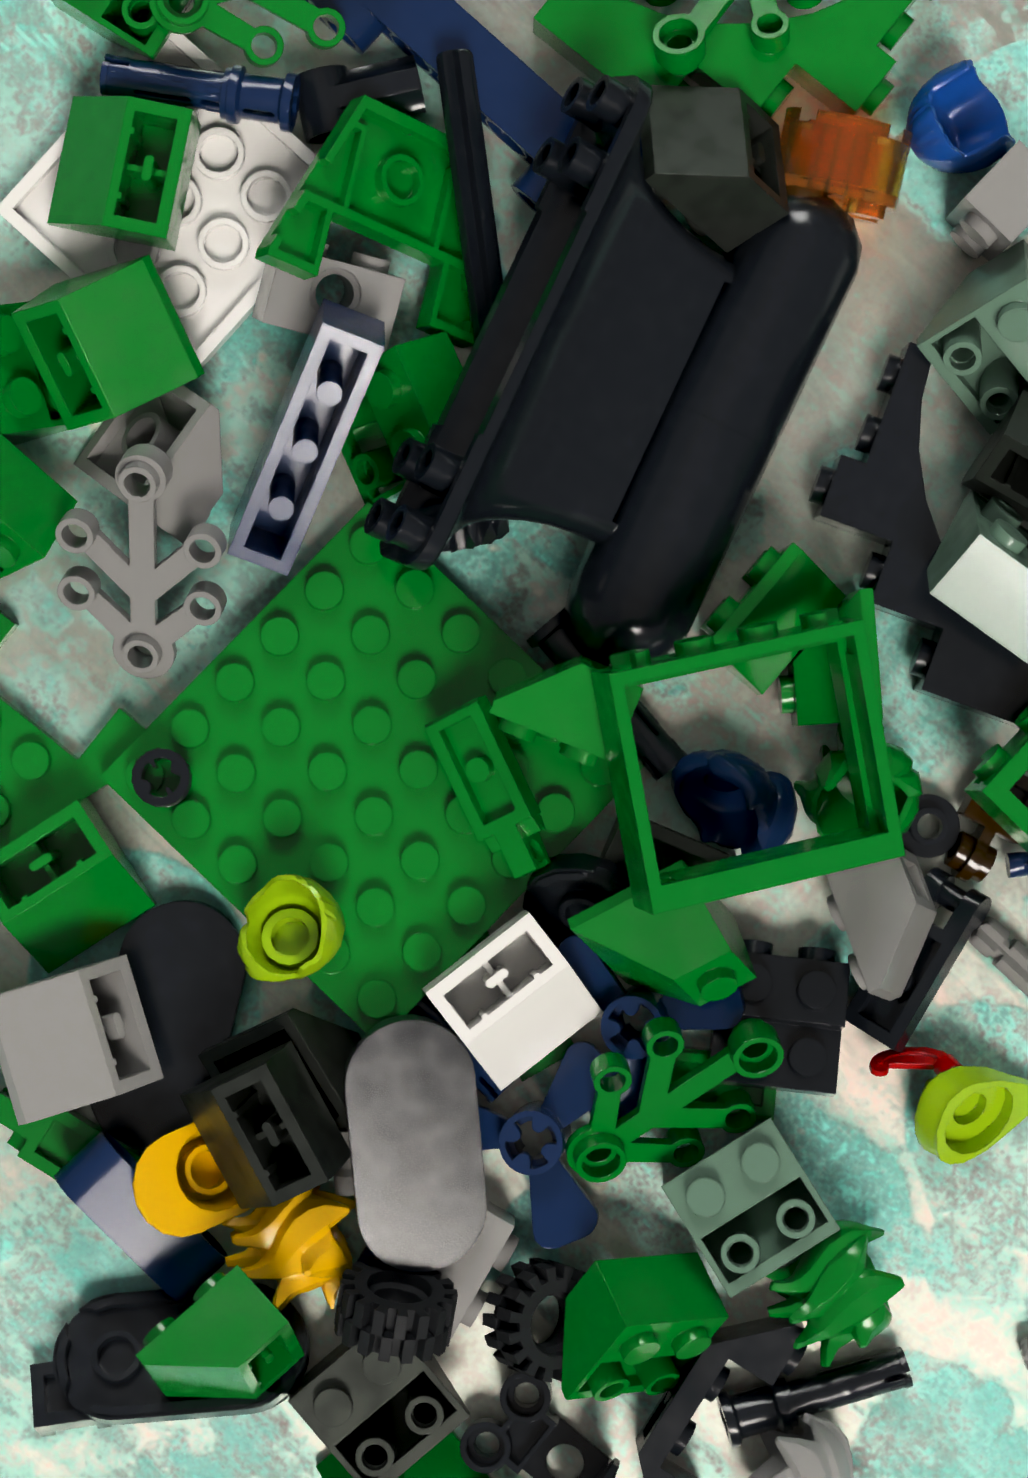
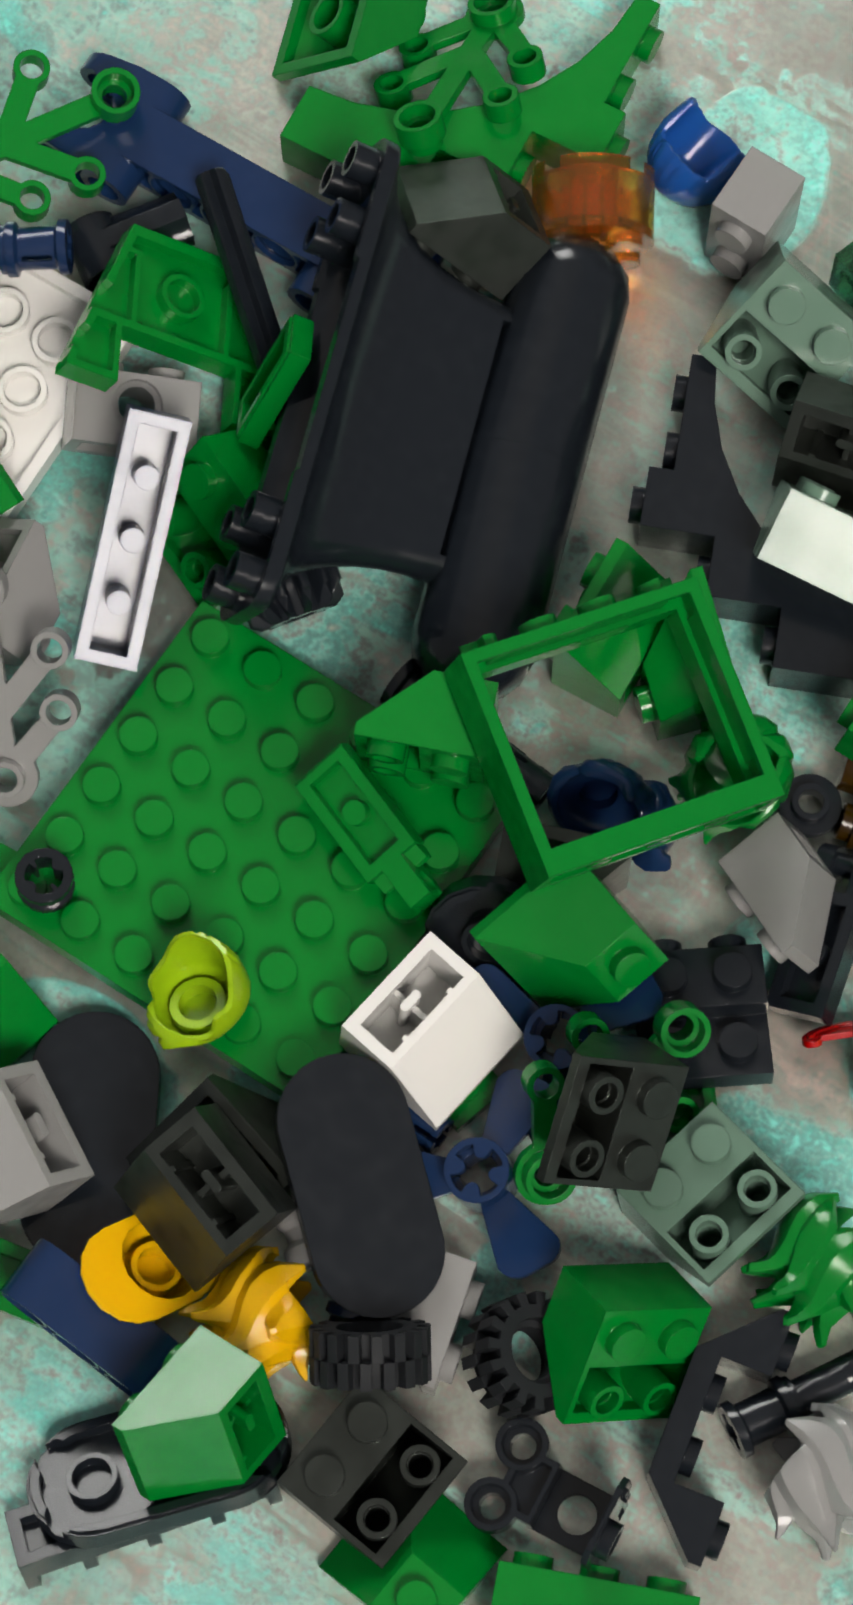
camera: 10 degrees left, 15 degrees down
none -> green tile [236,314,314,449]
none -> pearl dark grey slope [536,1032,689,1192]

